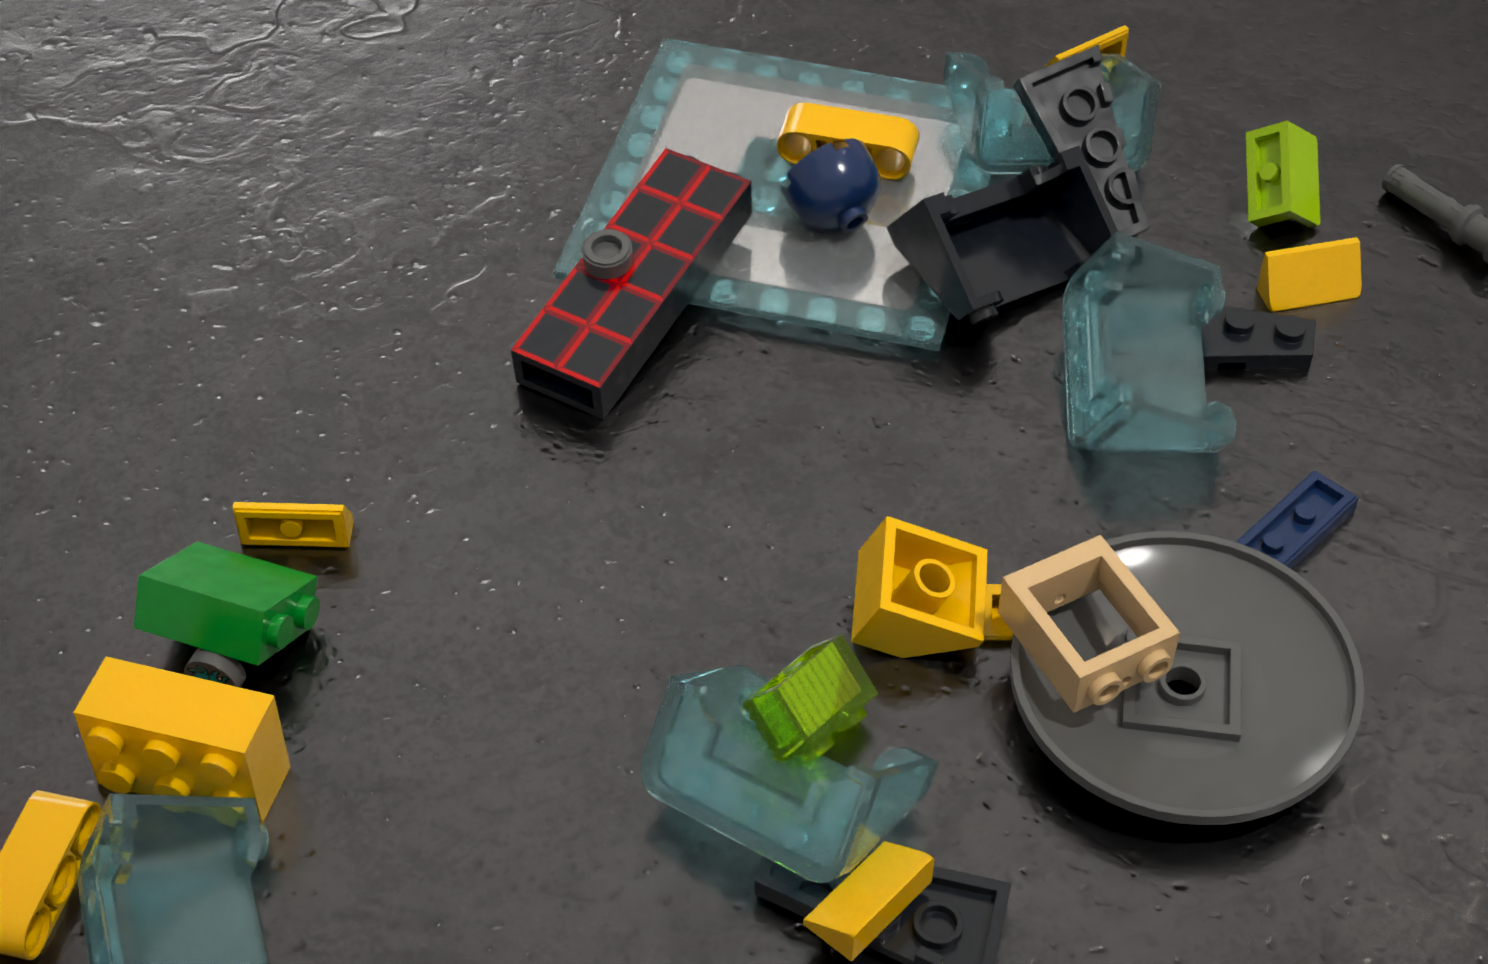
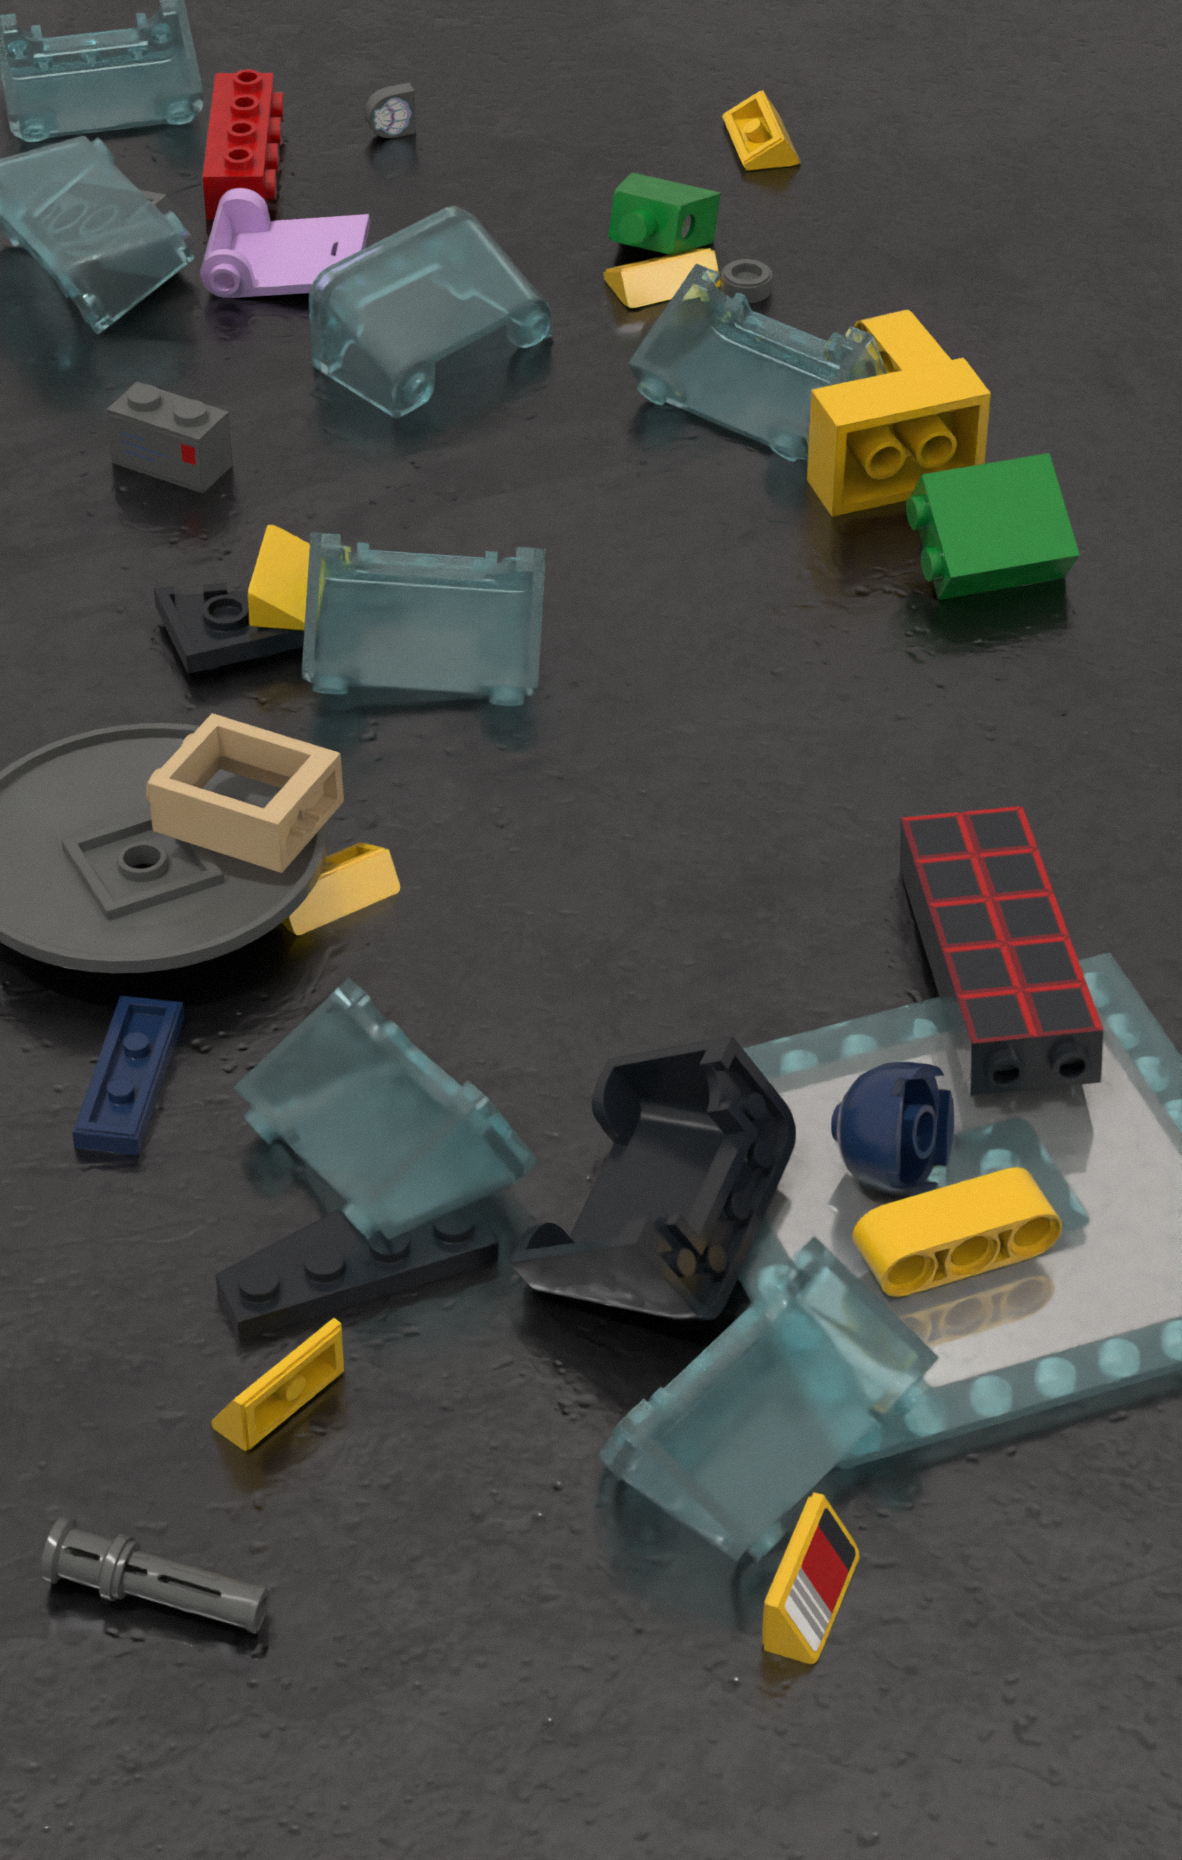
camera: 145 degrees right, 5 degrees down
yellow slope [233,502,354,547] -> none
dark grey tile [581,229,633,279] -> none
clear neon green brick [743,634,878,762] -> none
yellow slope [851,516,988,658] -> none
black wing [1013,45,1150,242] -> none
lime panel [1246,120,1320,228] -> none

